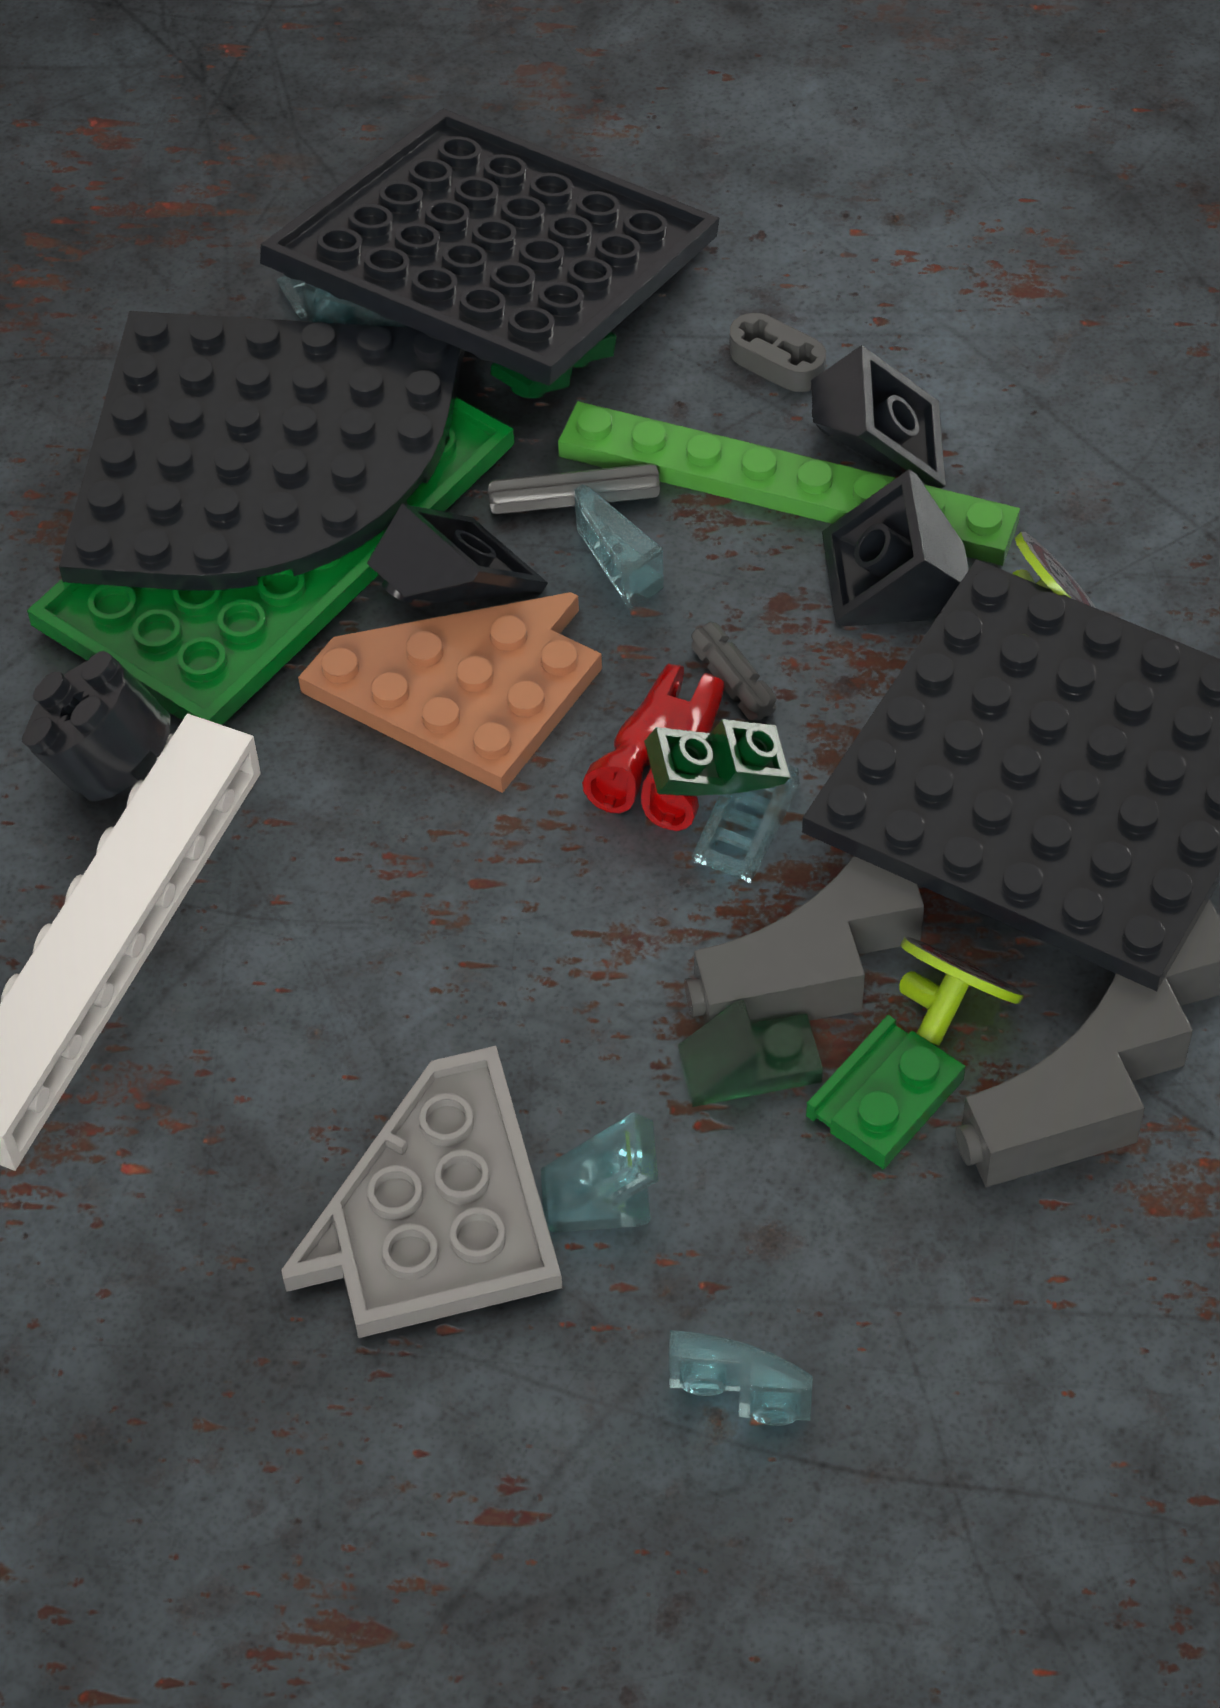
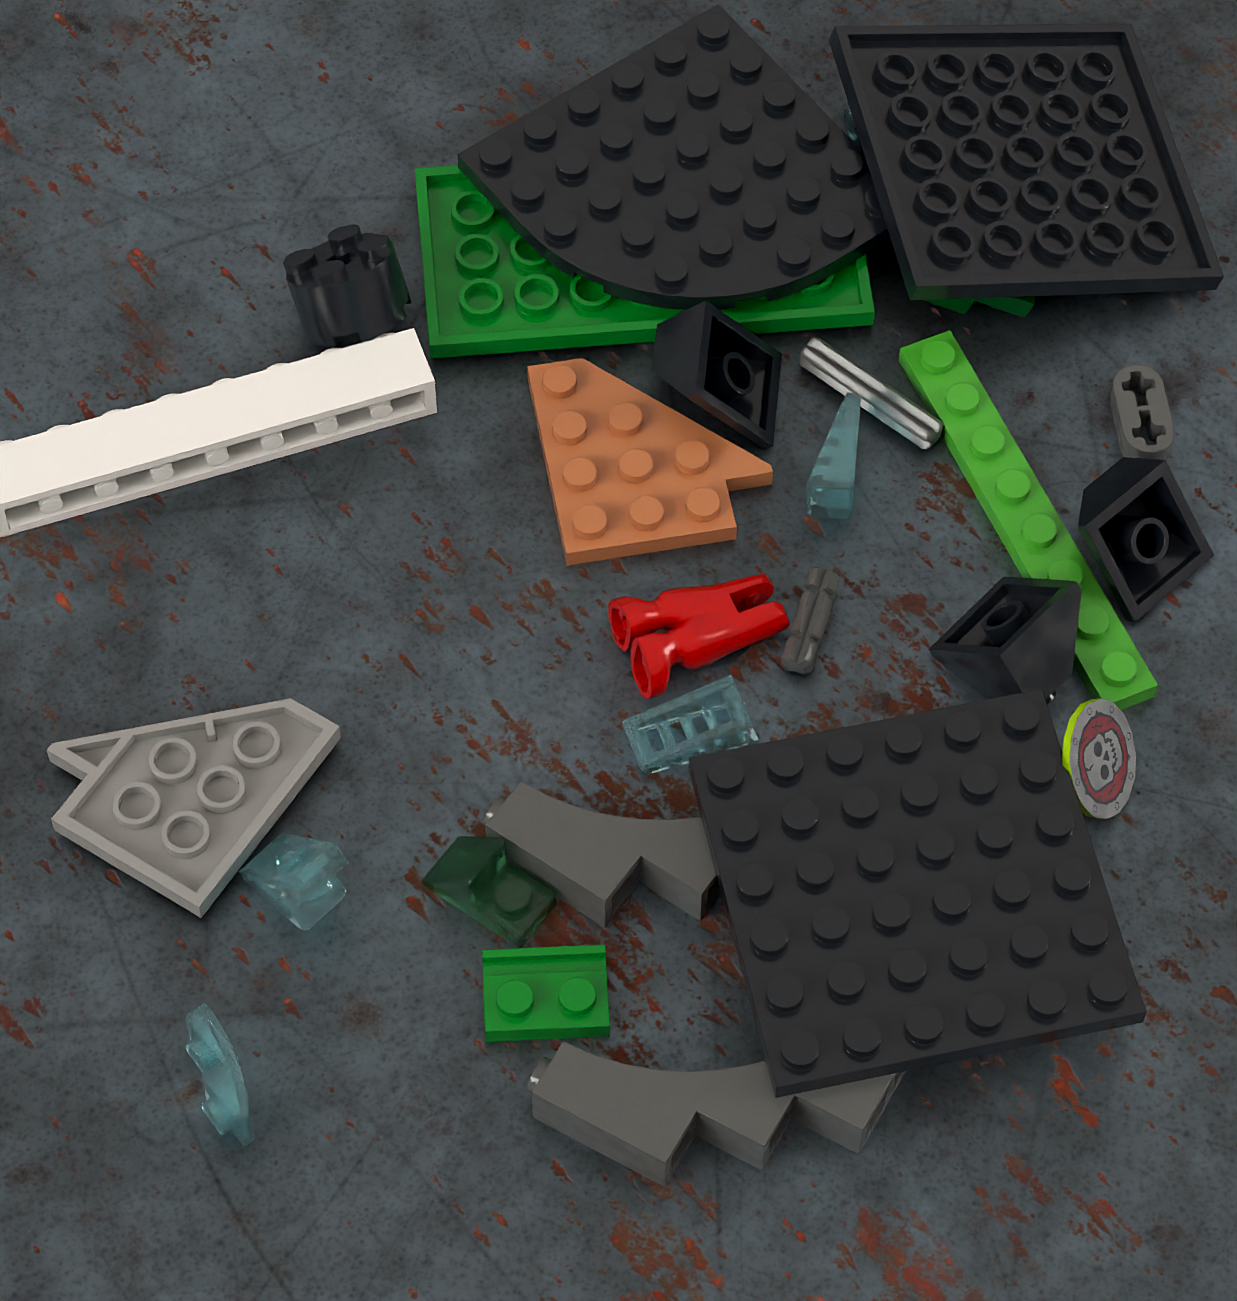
camera: 45 degrees right, 5 degrees up
dark green slope [644,719,790,796] -> none
lime shield [899,937,1024,1046] -> none

